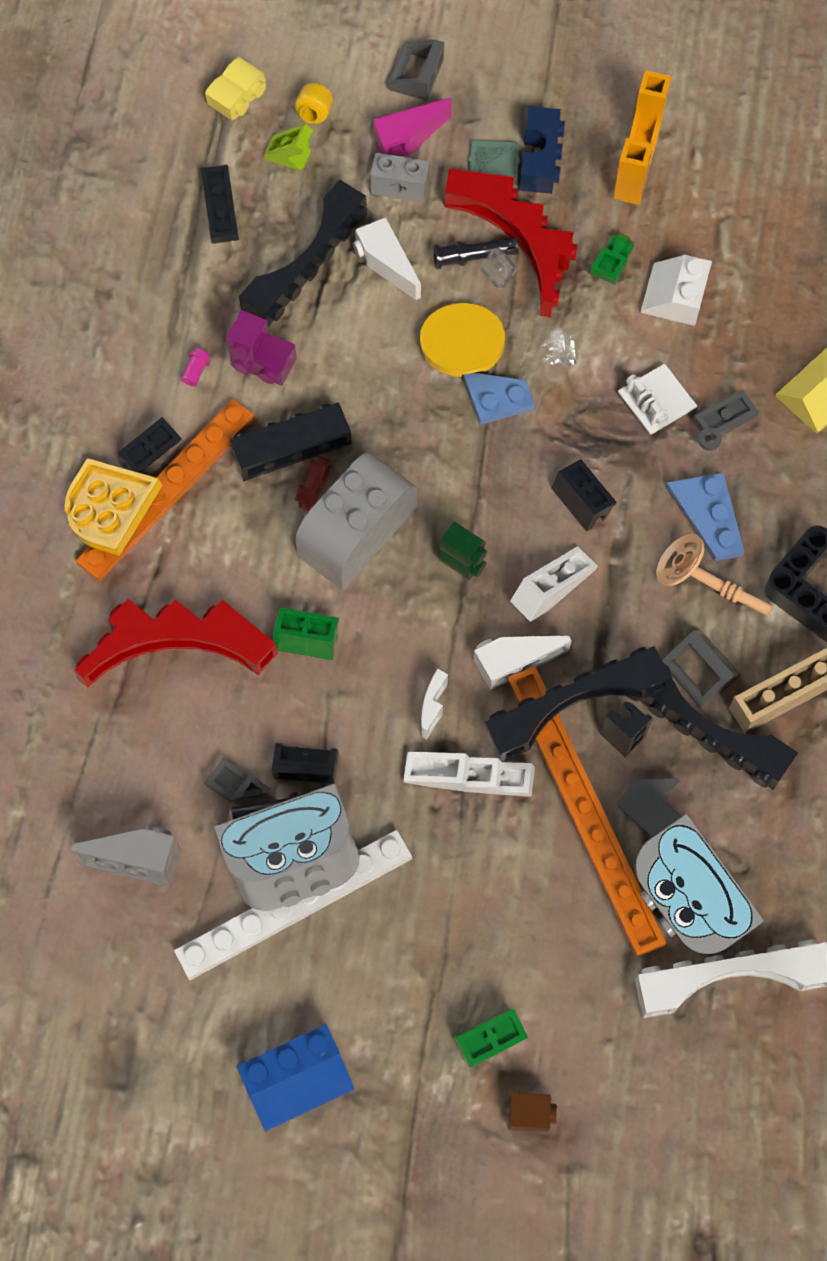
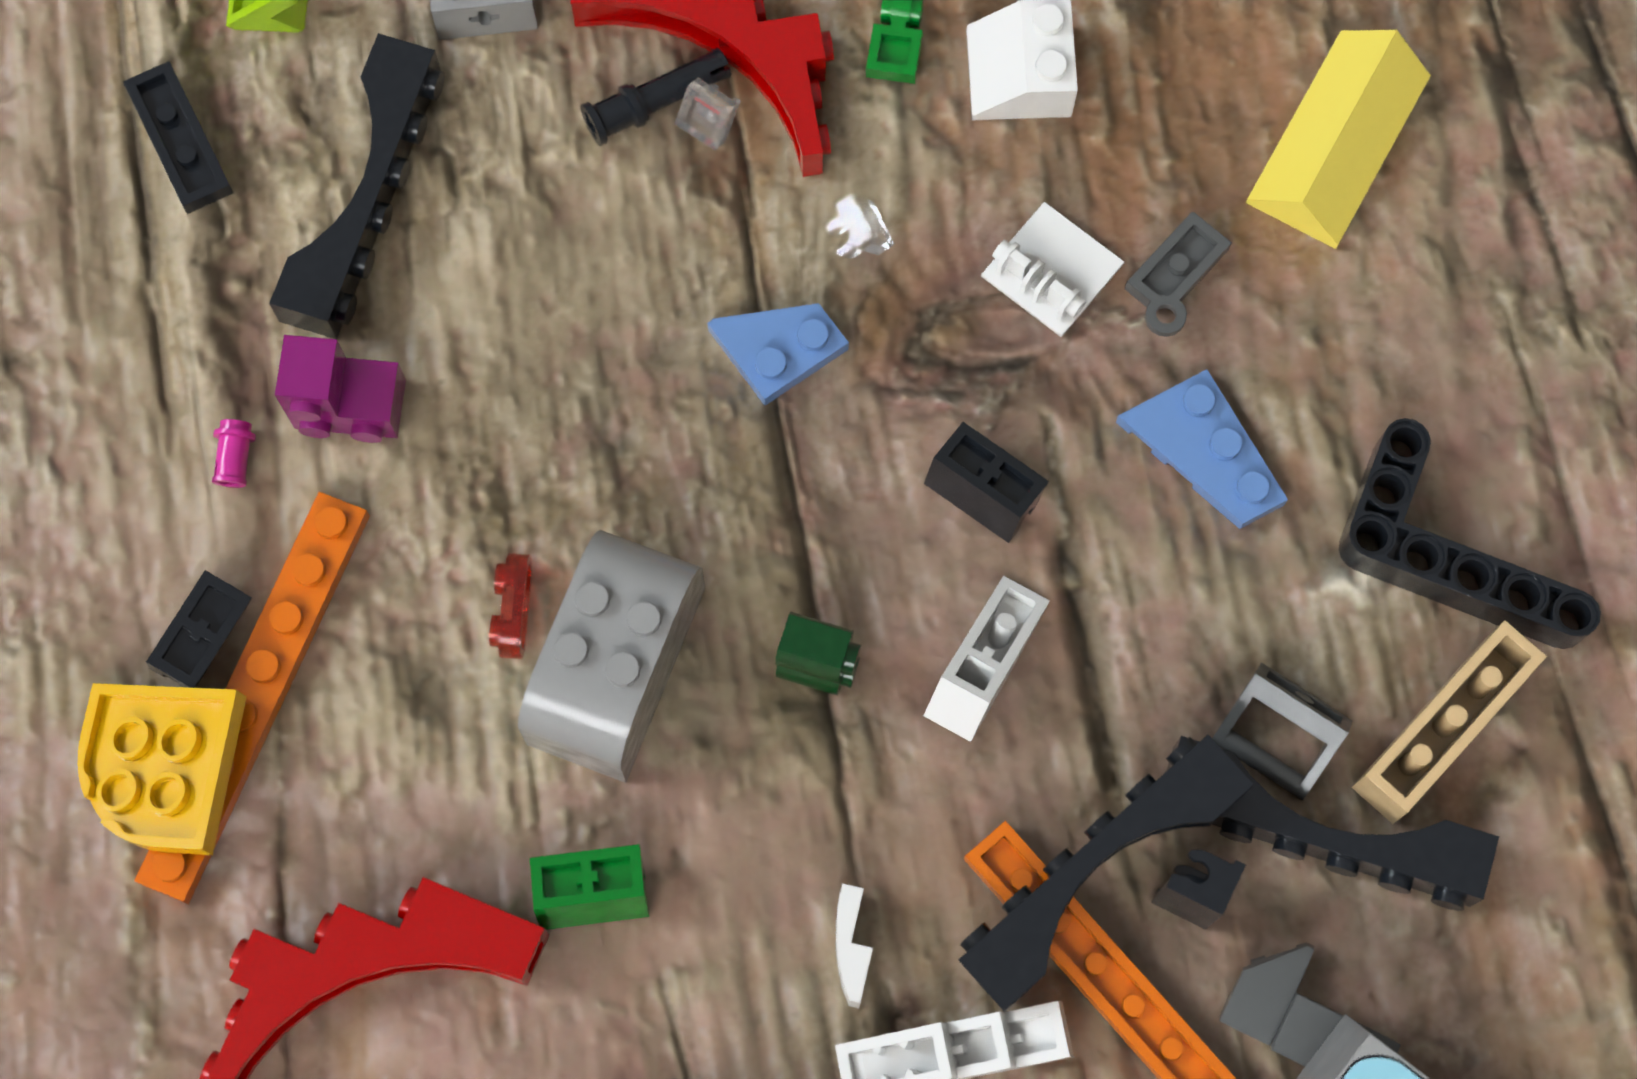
camera: 20 degrees left, 5 degrees up
black brick [229,402,352,482] -> none
white slope [353,217,421,300] -> none
yellow tile [420,303,505,377] -> none
white slope [473,636,572,691] -> none
light nougat dish [656,534,773,616] -> none

